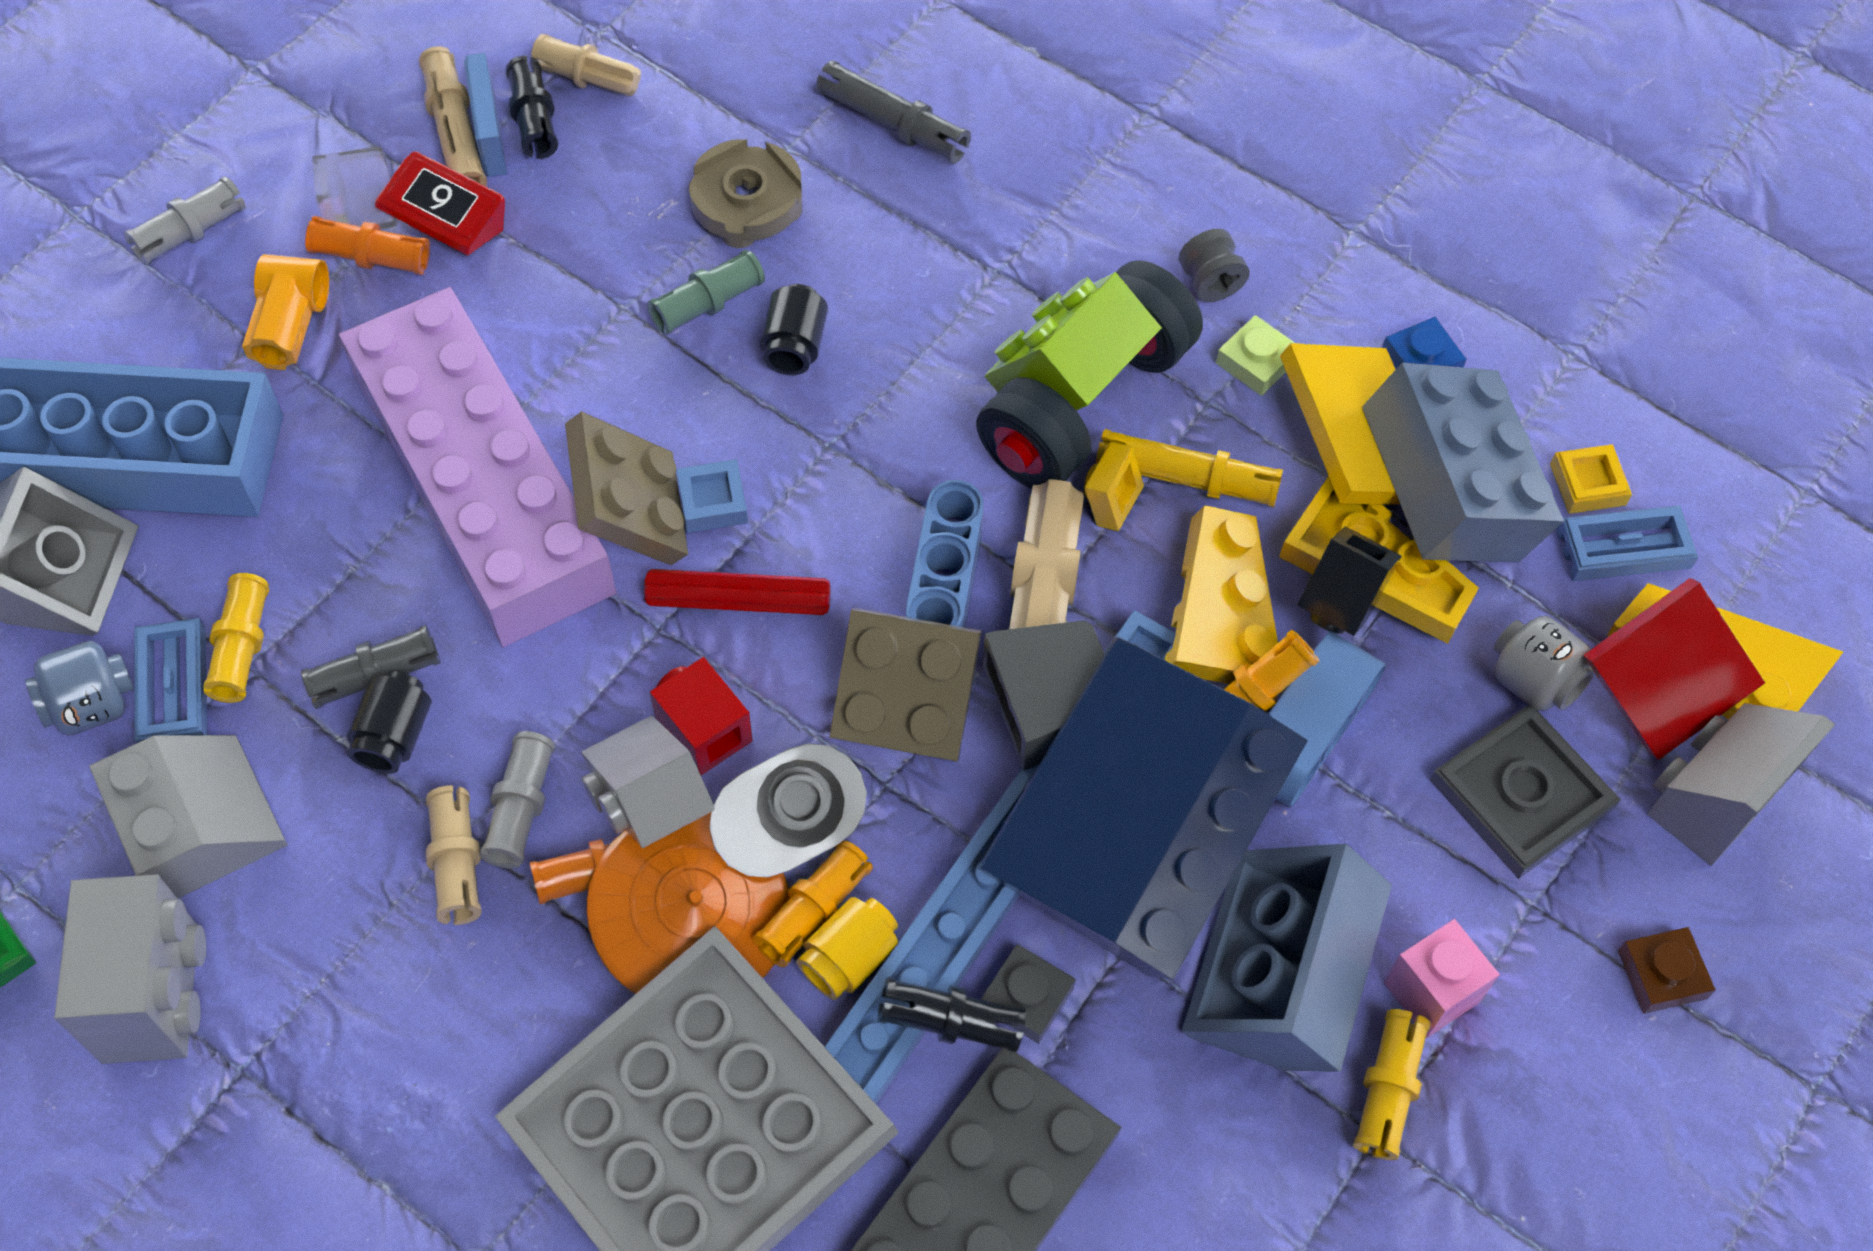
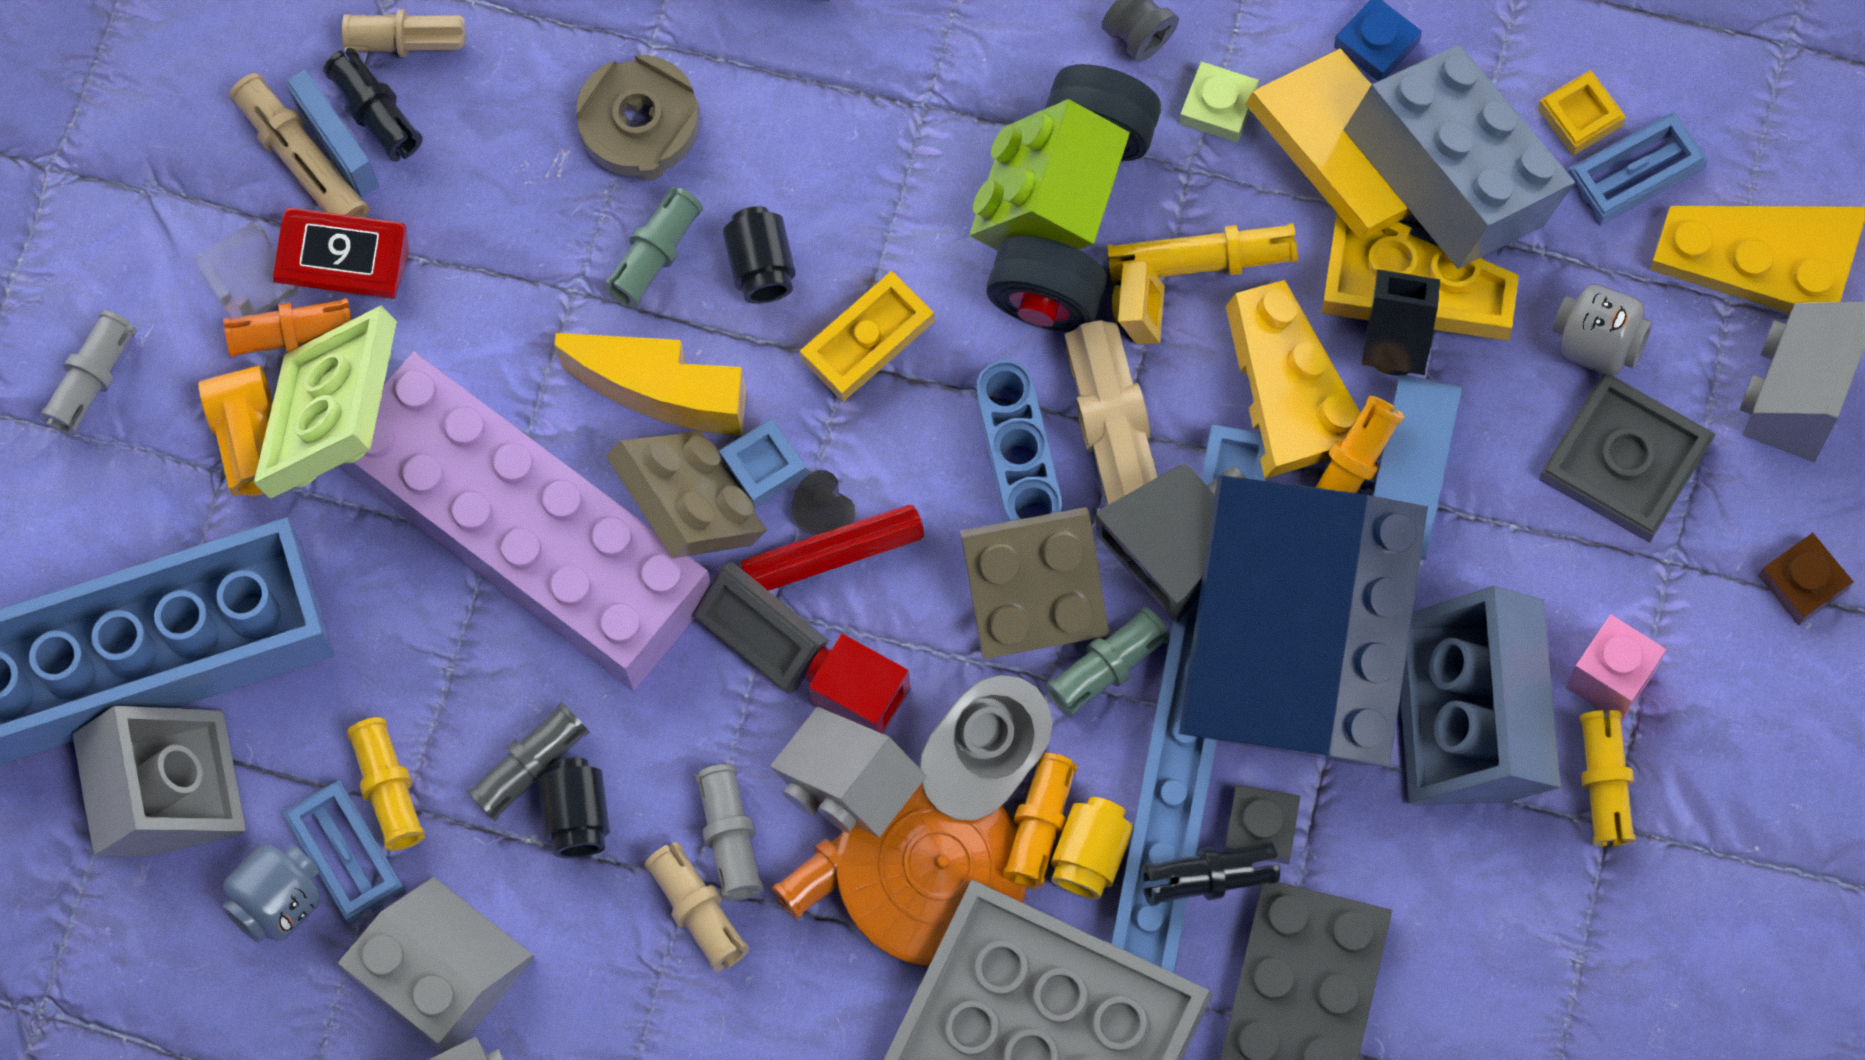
camera: 15 degrees left, 10 degrees up
red tile [1583,578,1765,760] -> none
none -> yellowish green plate [254,306,397,499]
none -> yellow slope [554,333,746,436]
none -> dark grey tile [692,562,829,694]
none -> clear smoke piece [792,470,856,535]
none -> yellow plate [799,271,935,402]
none -> sand green pin [1045,607,1170,717]

